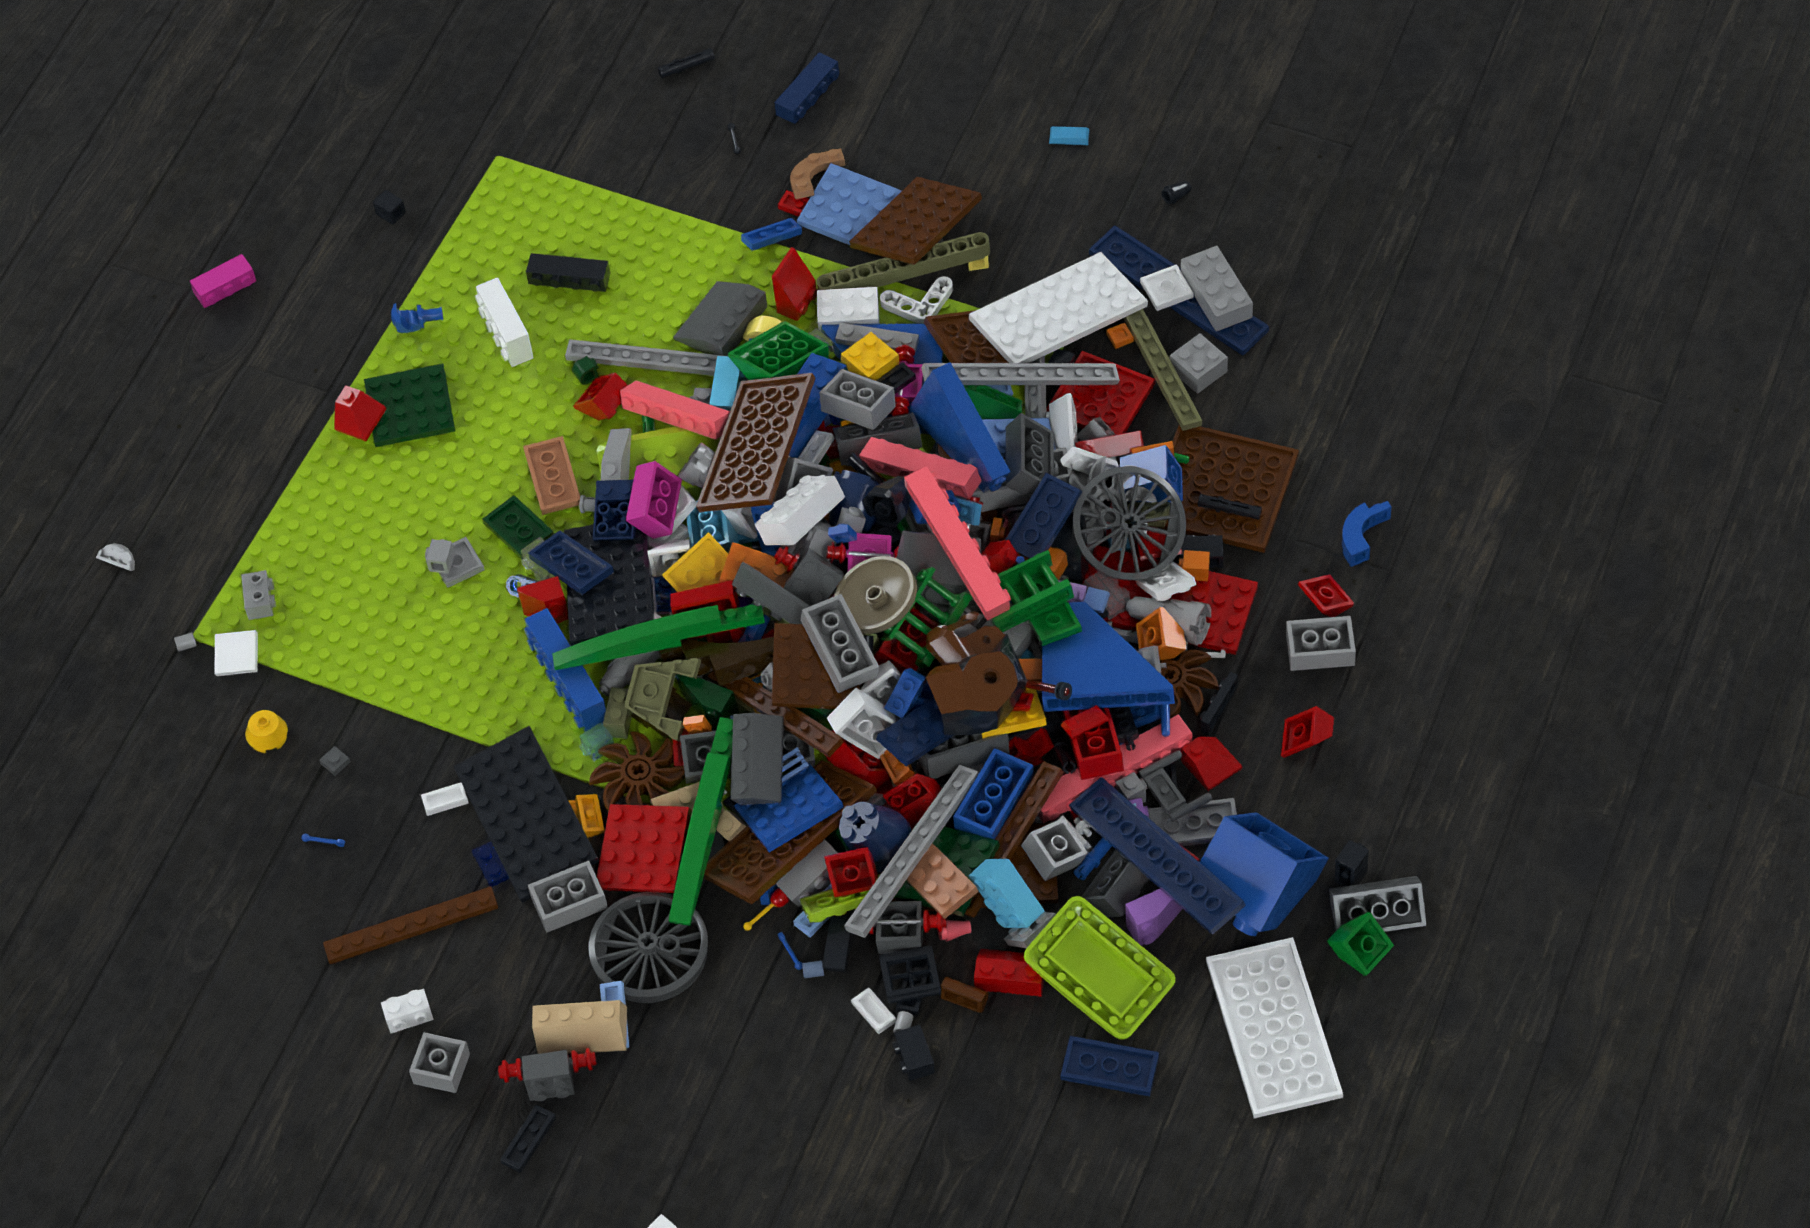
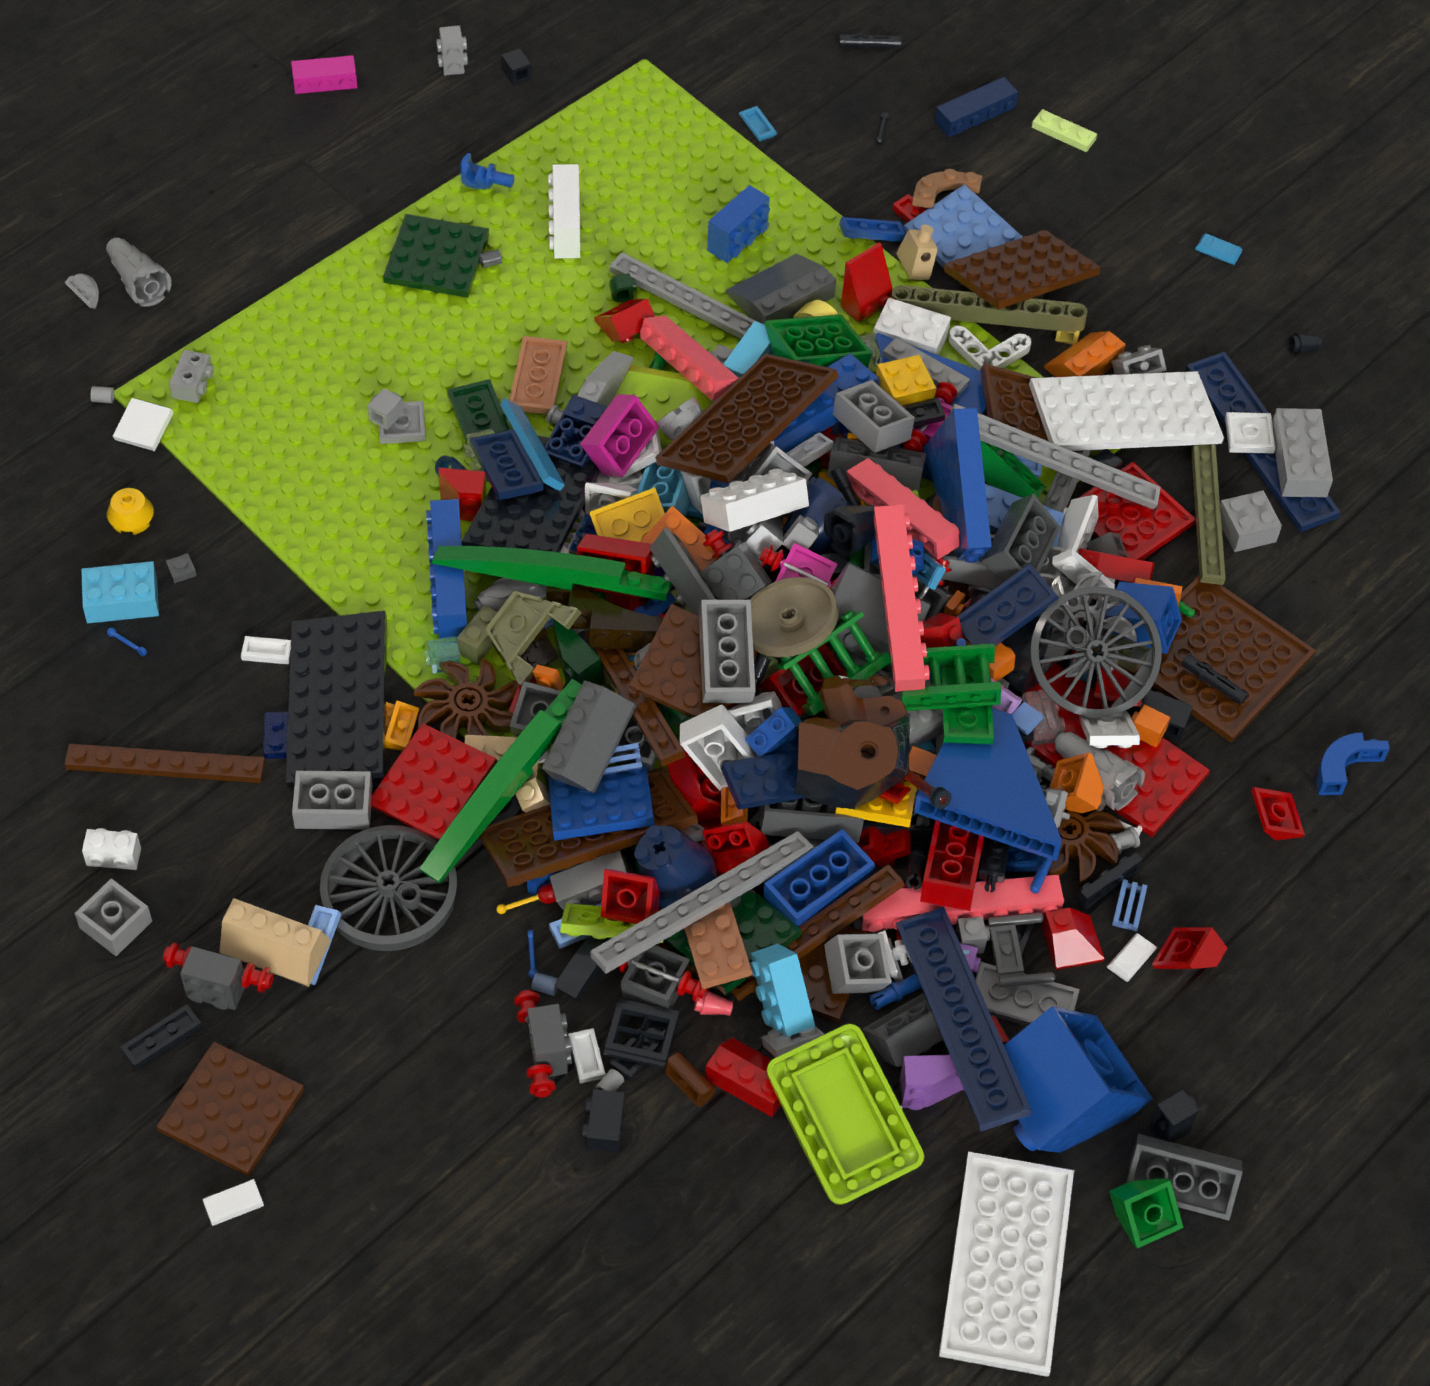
camera: 15 degrees right, 0 degrees up
red slope [334,385,387,441] -> none
black brick [526,253,611,292] -> none
blue plate [828,524,857,544] -> none
dark blue plate [1060,1036,1159,1096] -> none
red tile [1061,705,1109,739] -> none
orange plate [1106,323,1134,349] -> none
light grey brick [1286,616,1356,671] -> none
none -> medium azure brick [82,561,159,623]
none -> light grey cone [106,238,171,307]
none -> reddish brown plate [156,1042,304,1177]
none -> light grey brick [437,26,468,75]
none -> dark grey hinge [479,249,502,269]
none -> dark azure tile [500,398,565,491]
none -> dark grey brick [514,990,572,1098]
none -> blue brick [707,185,770,263]
none -> dark azure tile [739,106,777,142]
none -> tan torso [896,225,937,280]
none -> yellowish green plate [1032,109,1097,152]
none -> orange slope [1044,331,1125,377]
none -> white tile [1107,933,1157,982]
none -> light grey bush [1108,826,1140,855]
none -> light grey brick [1111,345,1166,375]
none -> medium blue tile [1112,879,1148,932]

